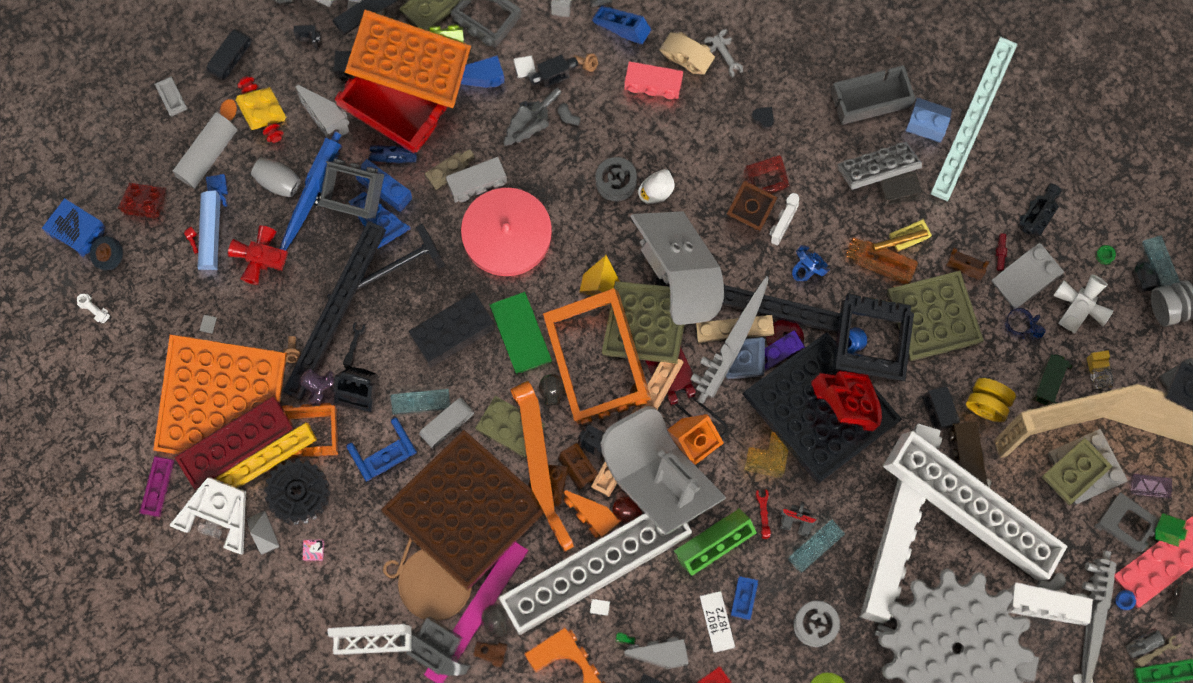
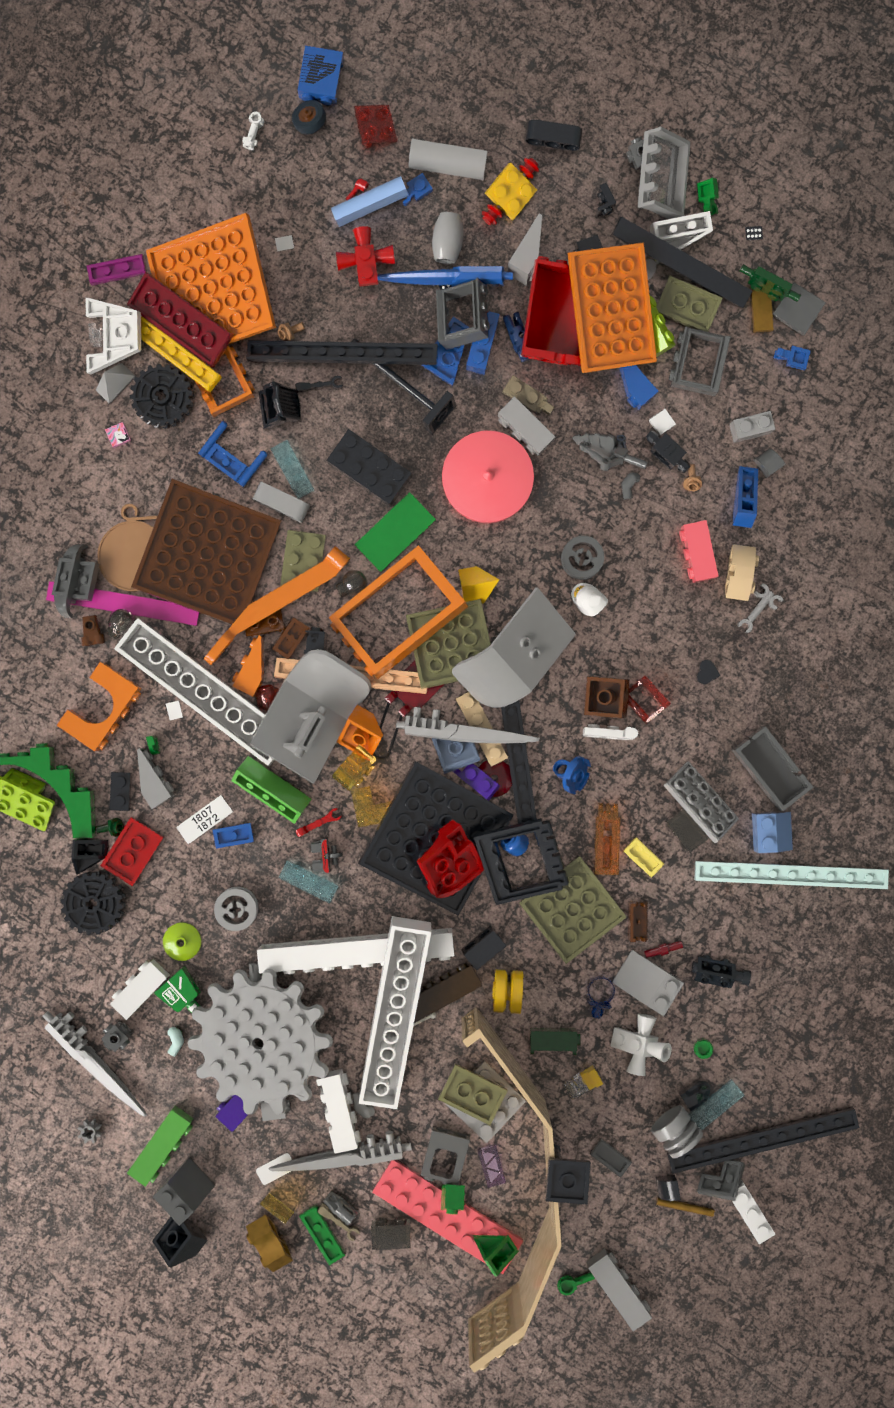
camera: 75 degrees right, 15 degrees up
light grey tile [155,76,187,117] -> none
orange sticker [220,99,237,121] -> none
clear purple plate [300,369,335,404] -> none
white fence [328,624,411,655] -> none
pearl gold bar [872,229,928,251] -> none
blue plate [1115,590,1136,610] -> none
none -> clear yellow brick [332,744,377,791]

